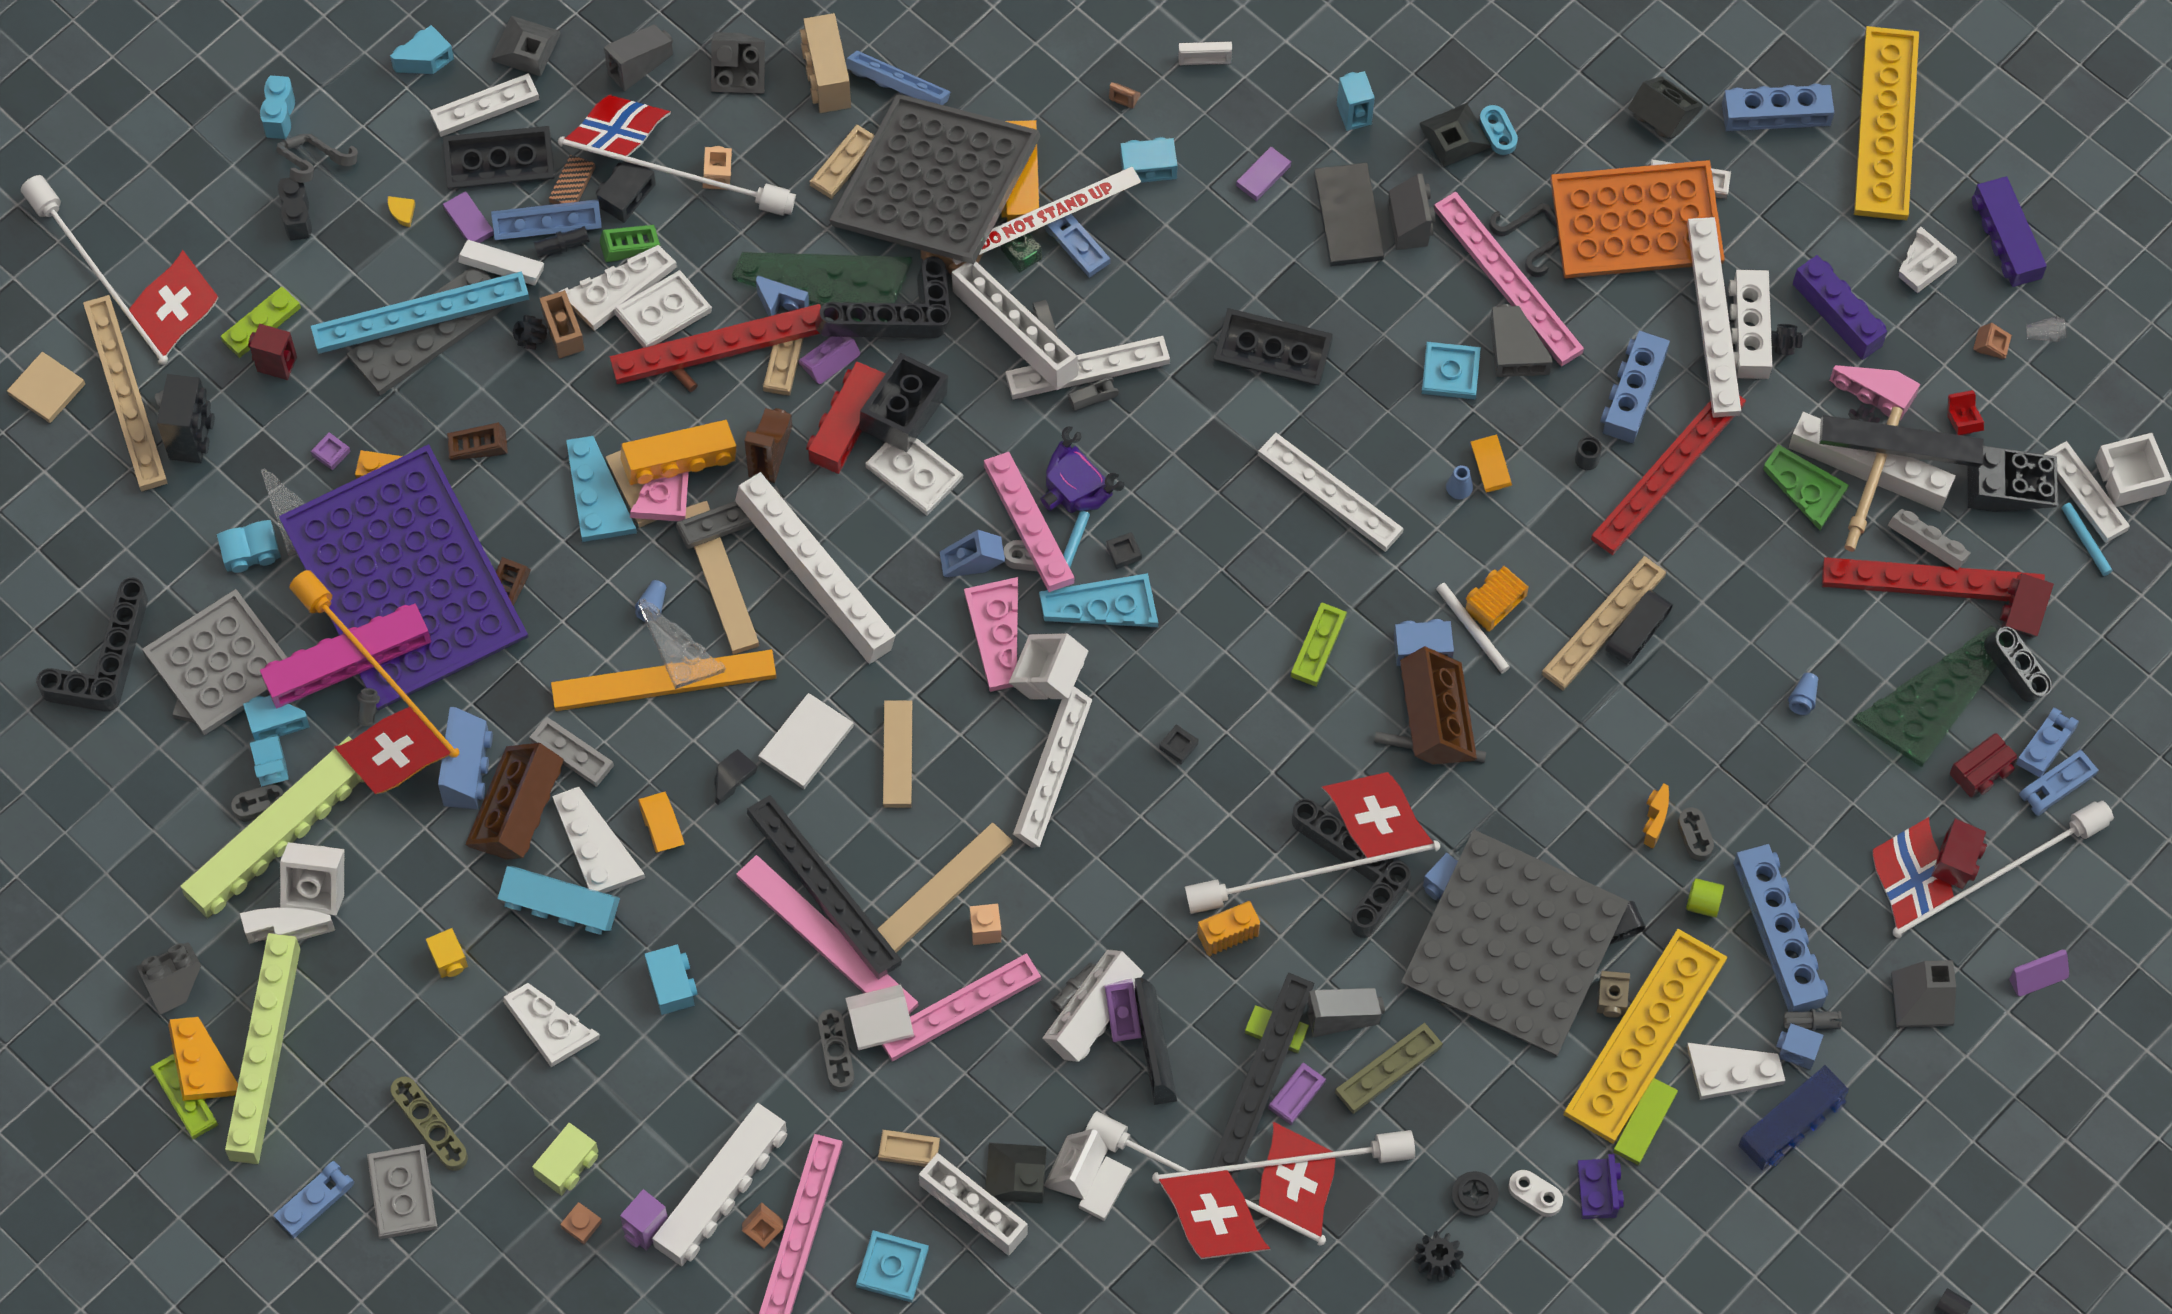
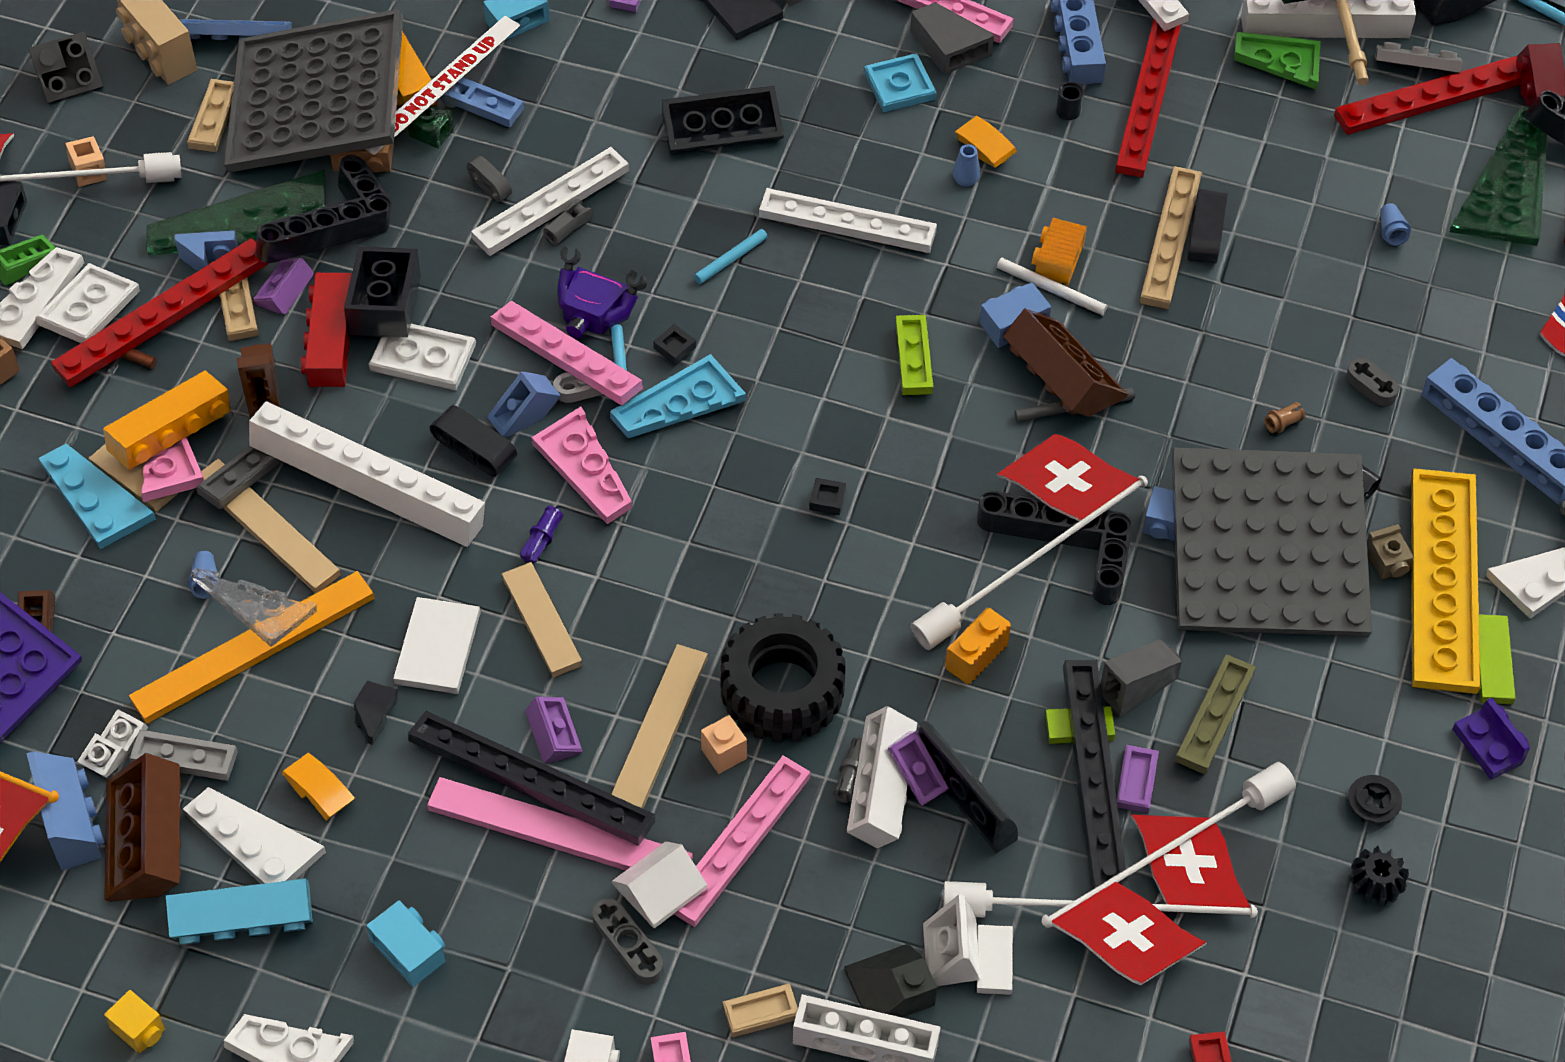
camera: 25 degrees left, 10 degrees down
white brick [952,261,1078,390] -> none
white piece [1009,633,1088,699] -> none
white plate [1013,687,1092,848] -> none
white plate [1508,1170,1563,1217] -> none
light orange slope [1643,783,1669,849] -> none
lime piece [1686,878,1724,918] -> none
none -> white slope [77,709,148,778]
none -> black beam [429,405,518,477]
none -> dark purple axle [520,506,564,564]
none -> medium lavender slope [526,697,583,763]
none -> medium azure bar [694,229,768,285]
none -> black tyre [720,613,846,742]
none -> medium nougat pin [1264,402,1305,433]

